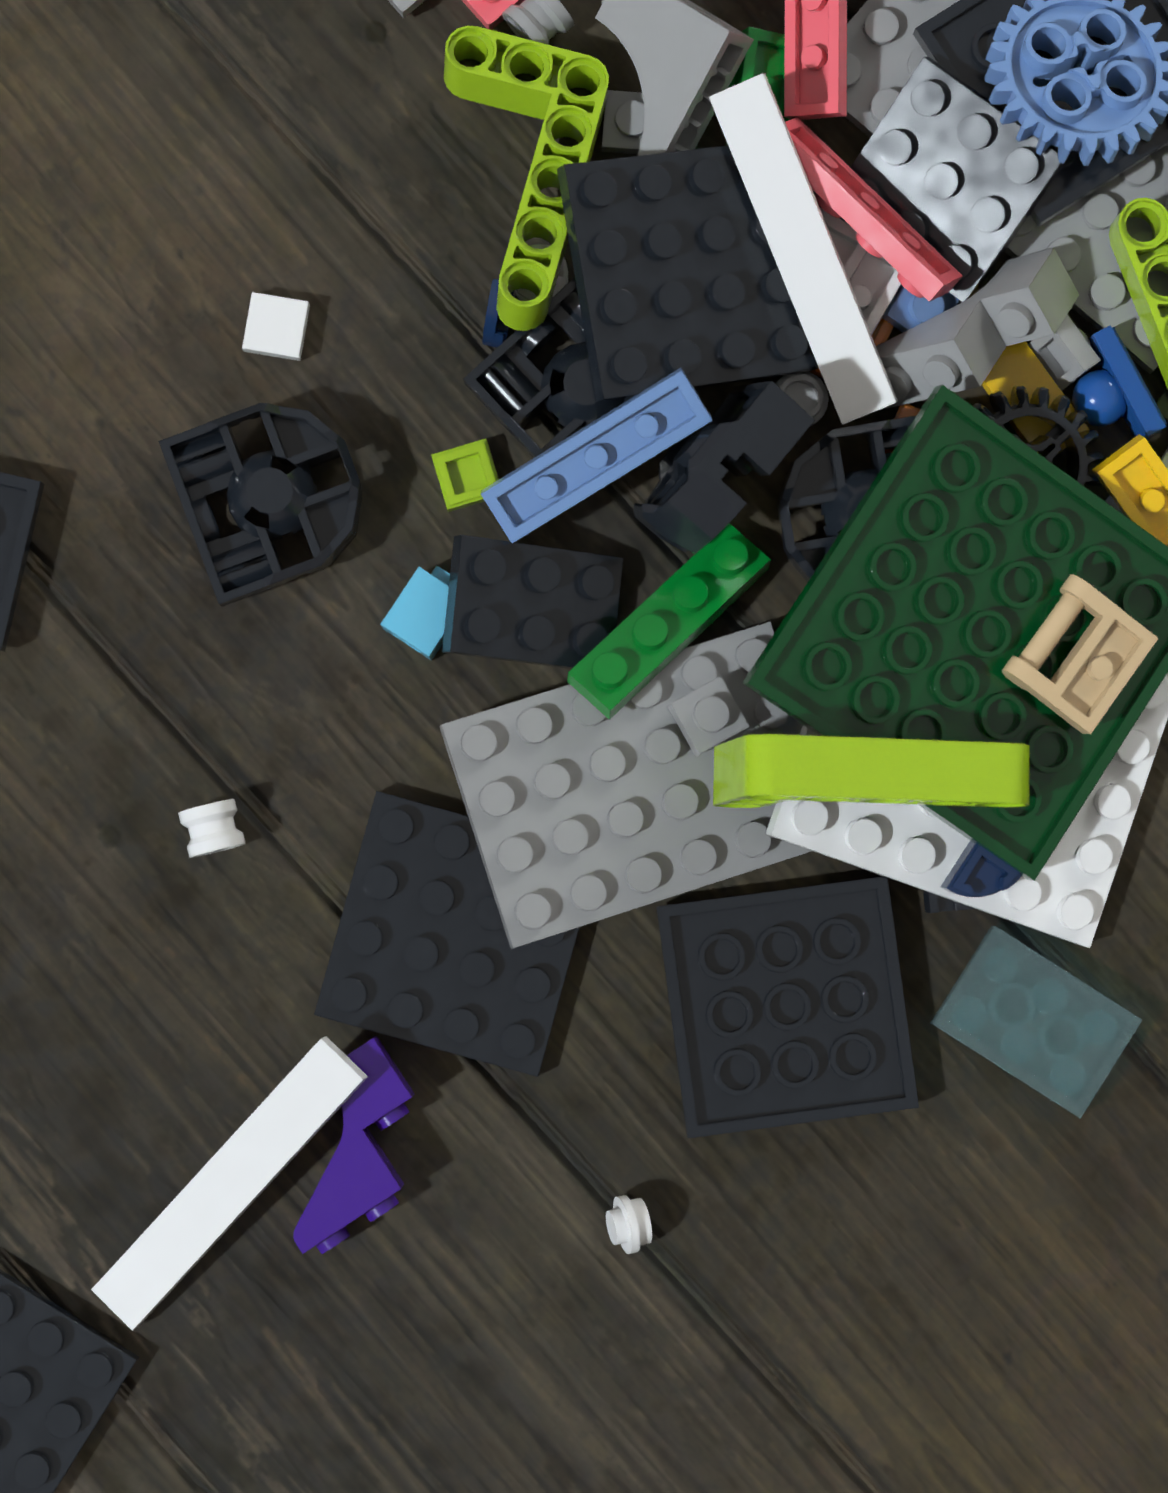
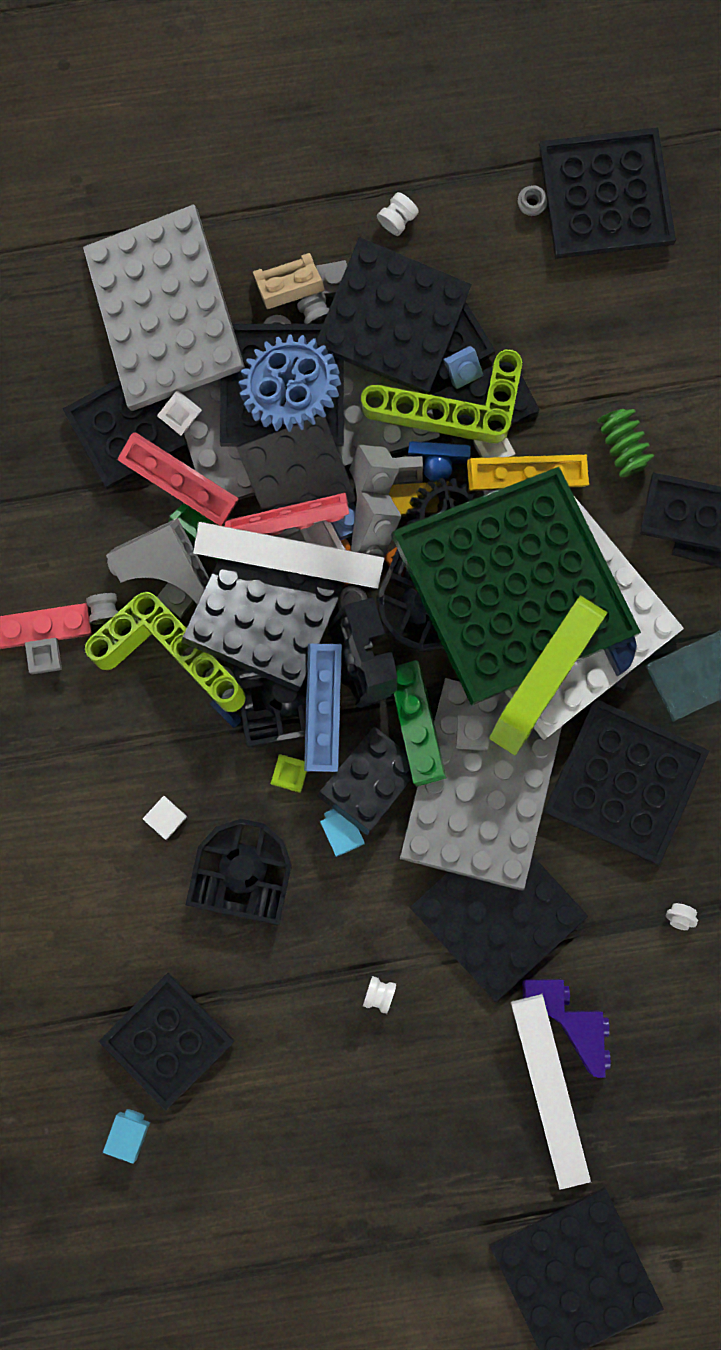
camera: 55 degrees left, 5 degrees down
tan plate [1002,574,1159,734] -> none

